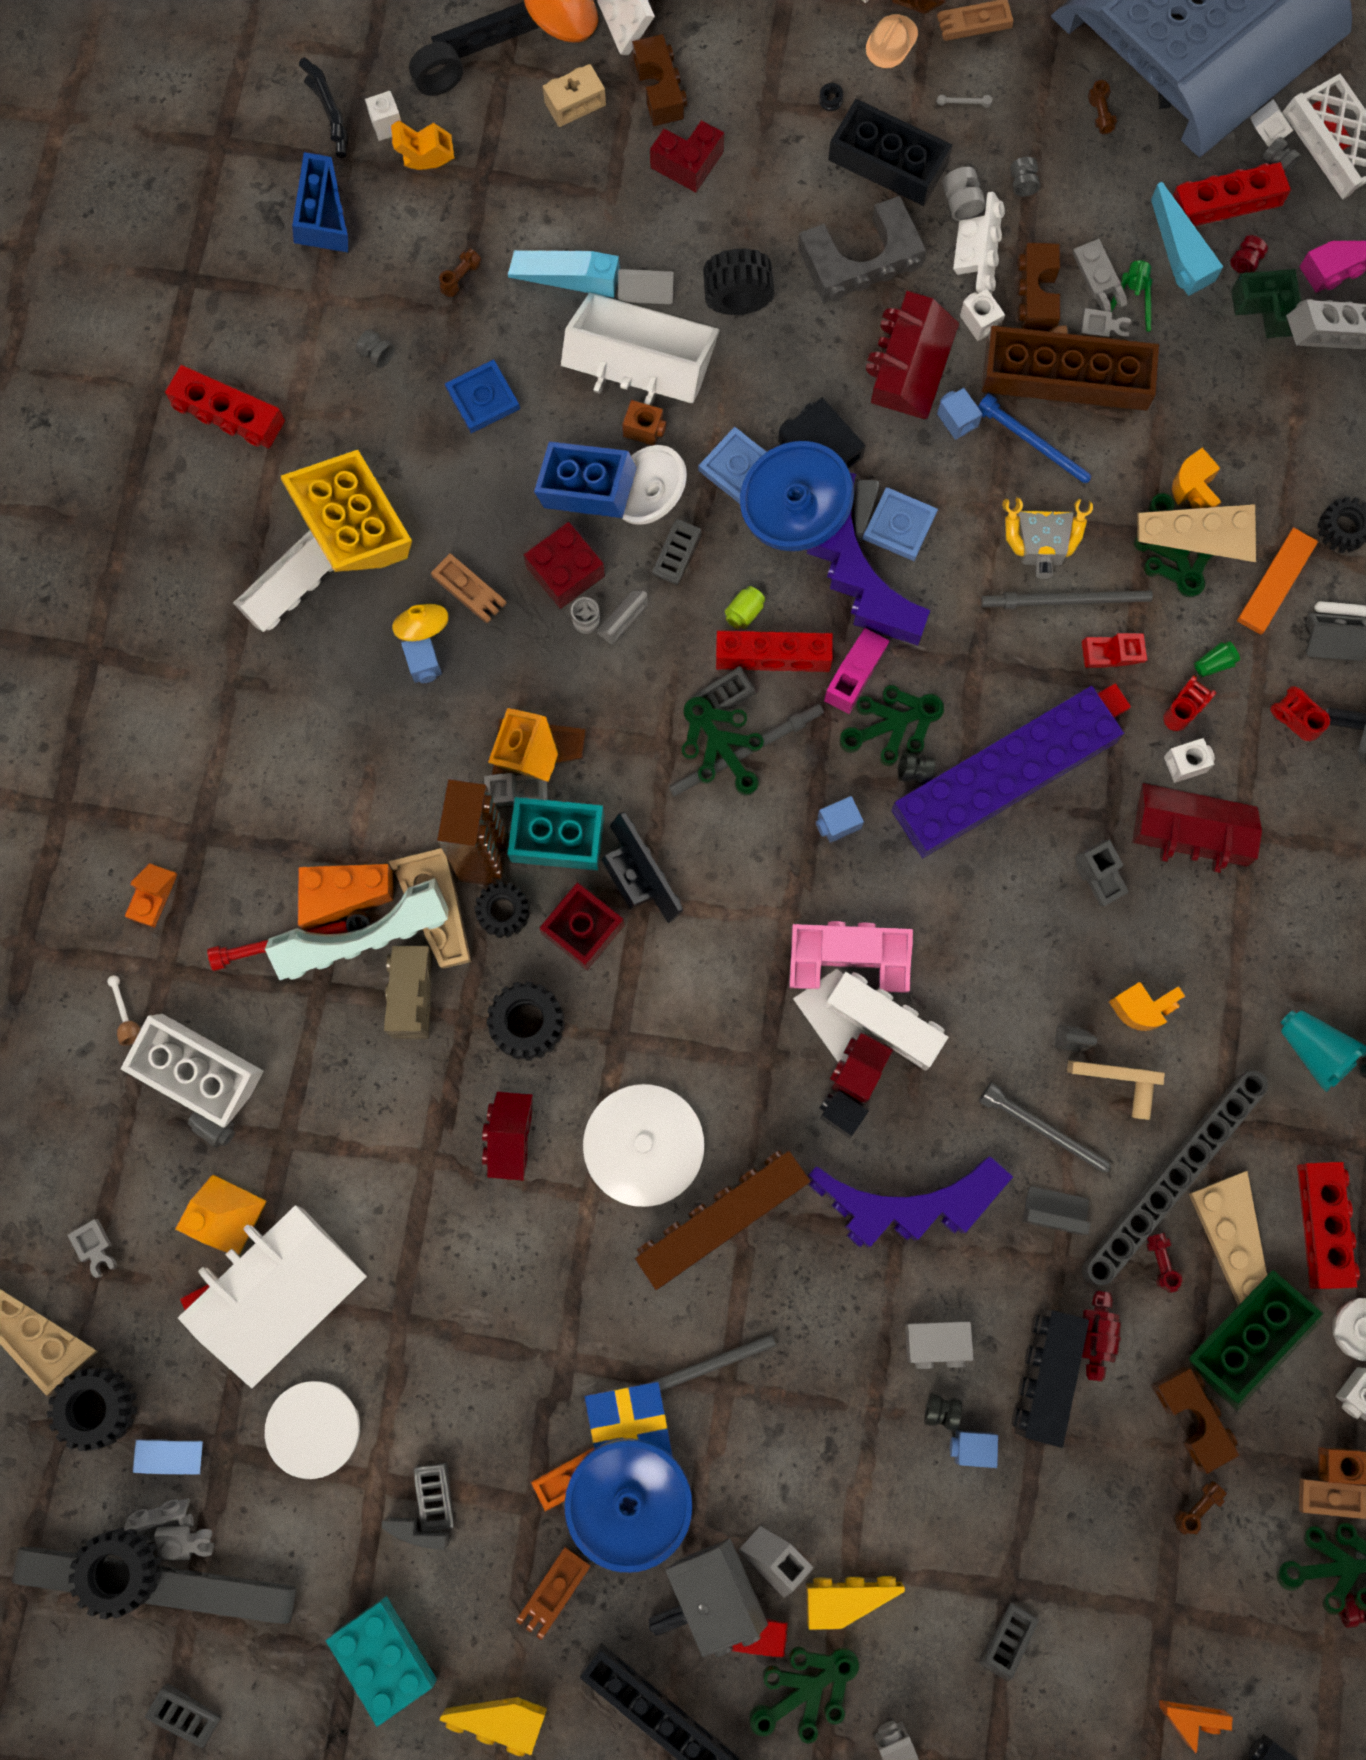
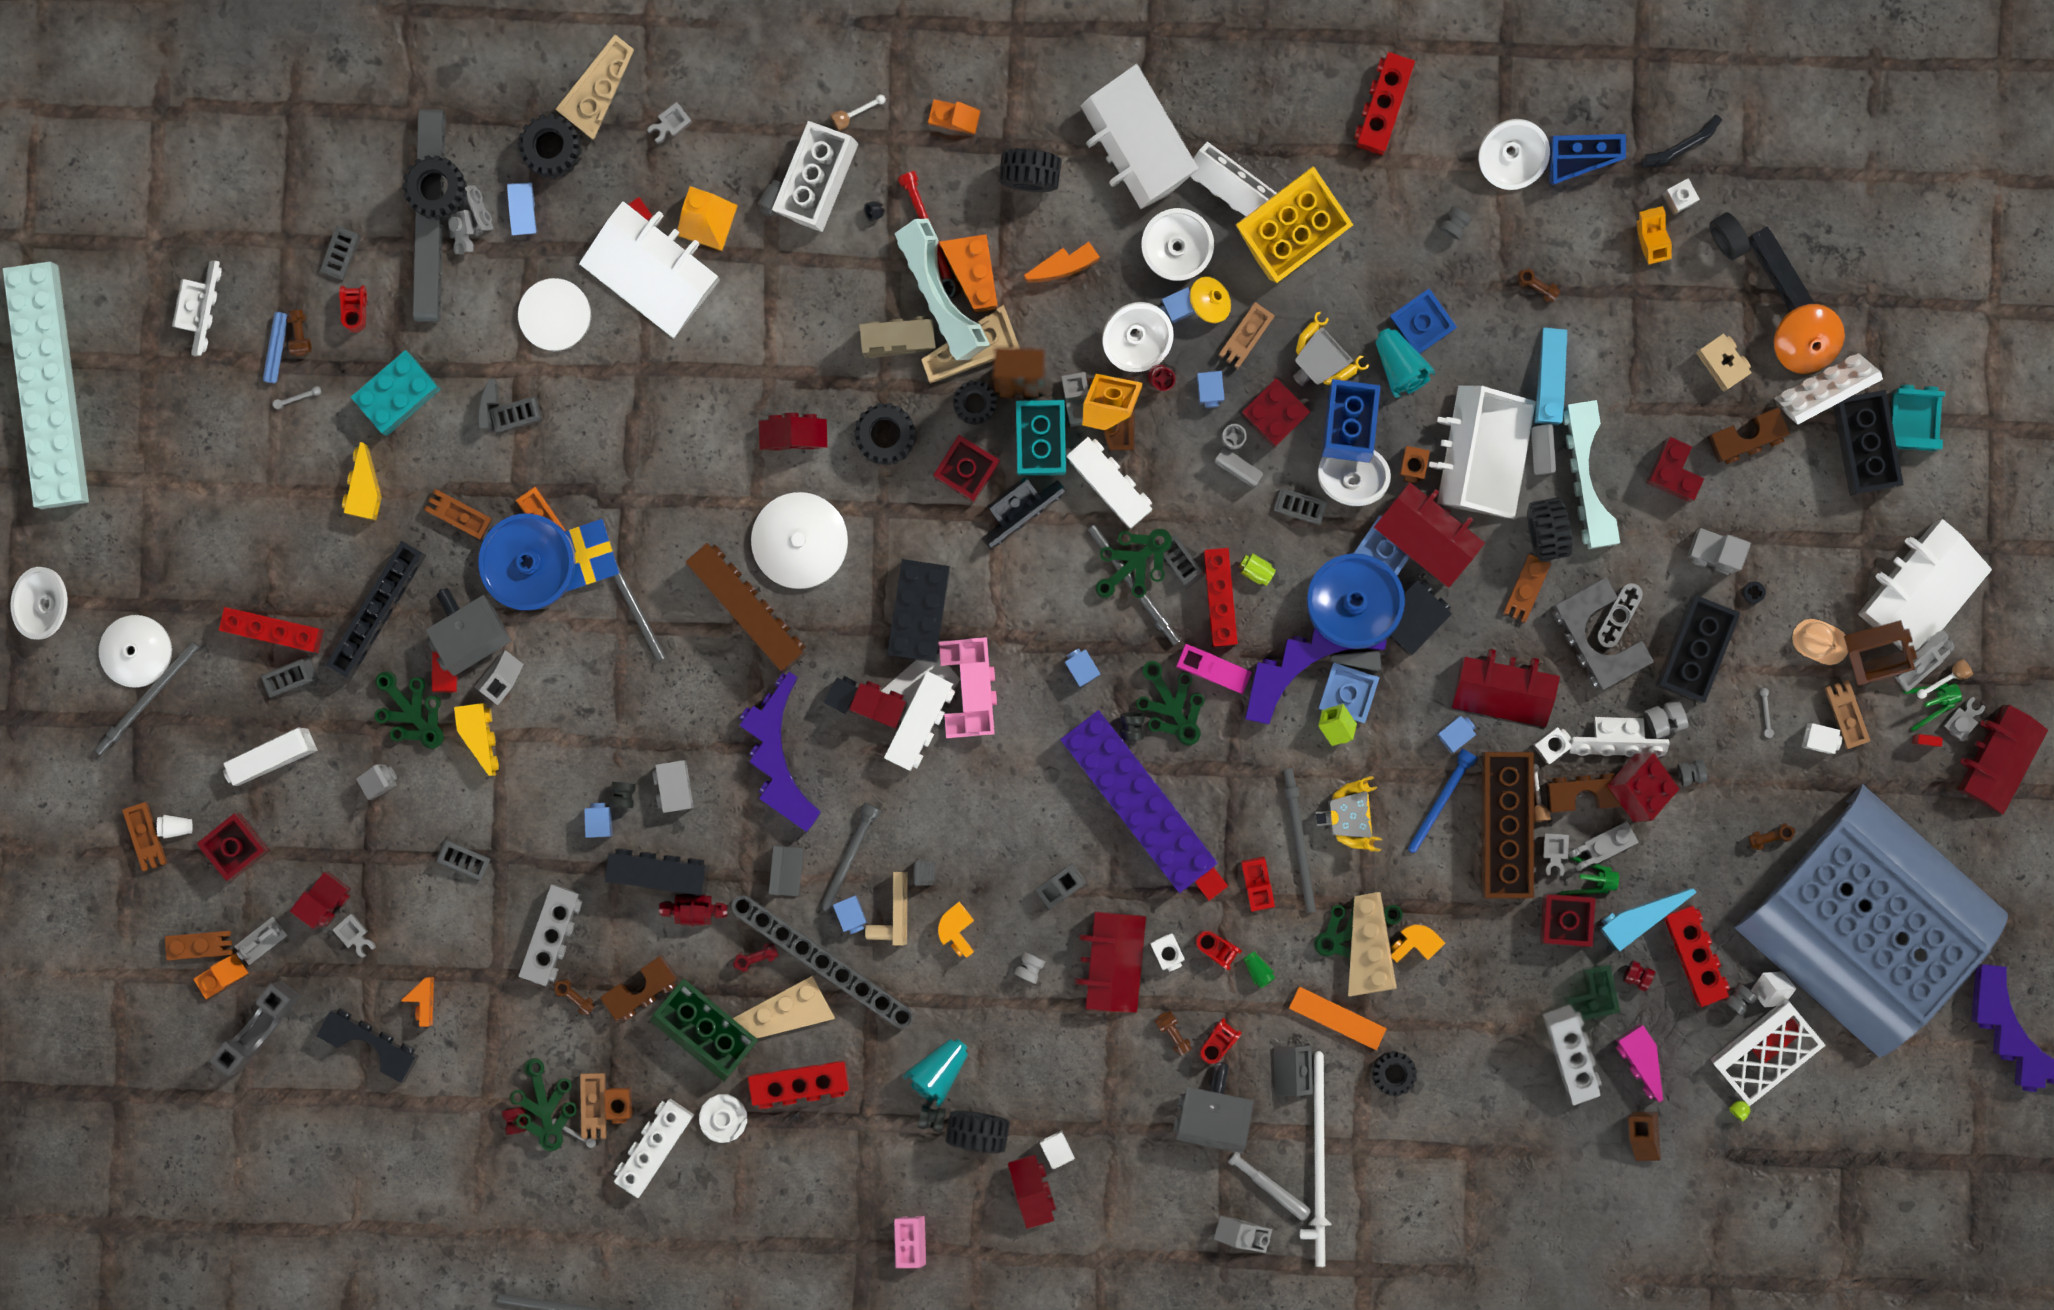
camera: 85 degrees right, 10 degrees up
none -> red piece [339,285,367,333]
none -> light grey brick [518,884,583,986]
none -> medium blue brick [833,895,867,934]
none -> black hinge [864,201,885,221]
none -> black brick [887,559,950,663]
none -> black tyre [998,148,1062,192]
none -> light grey wheel [1014,952,1046,984]
none -> orange slope [1024,242,1100,282]
none -> white brick [1066,437,1152,530]
none -> white piece [1080,64,1199,209]
none -> white dish [1102,302,1173,372]
none -> white dish [1142,208,1214,281]
none -> dark red wheel [1147,364,1176,391]
none -> reddish brown bar [1155,1010,1192,1056]
none -> medium blue brick [1197,371,1225,408]
none -> light grey torso [1293,312,1369,386]
none -> lime brick [1318,704,1357,746]
none -> dark red piece [1374,483,1485,588]
none -> teal cone [1376,328,1436,398]
none -> white dish [1478,119,1550,190]
none -> dark orange hinge [1503,554,1551,623]
none -> dark red brick [1540,894,1596,947]
none -> light aqua arch [1563,400,1620,549]
none -> light grey beam [1596,583,1643,648]
none -> dark red brick [1607,752,1679,822]
none -> light grey brick [1687,528,1751,575]
none -> white brick [1802,723,1842,754]

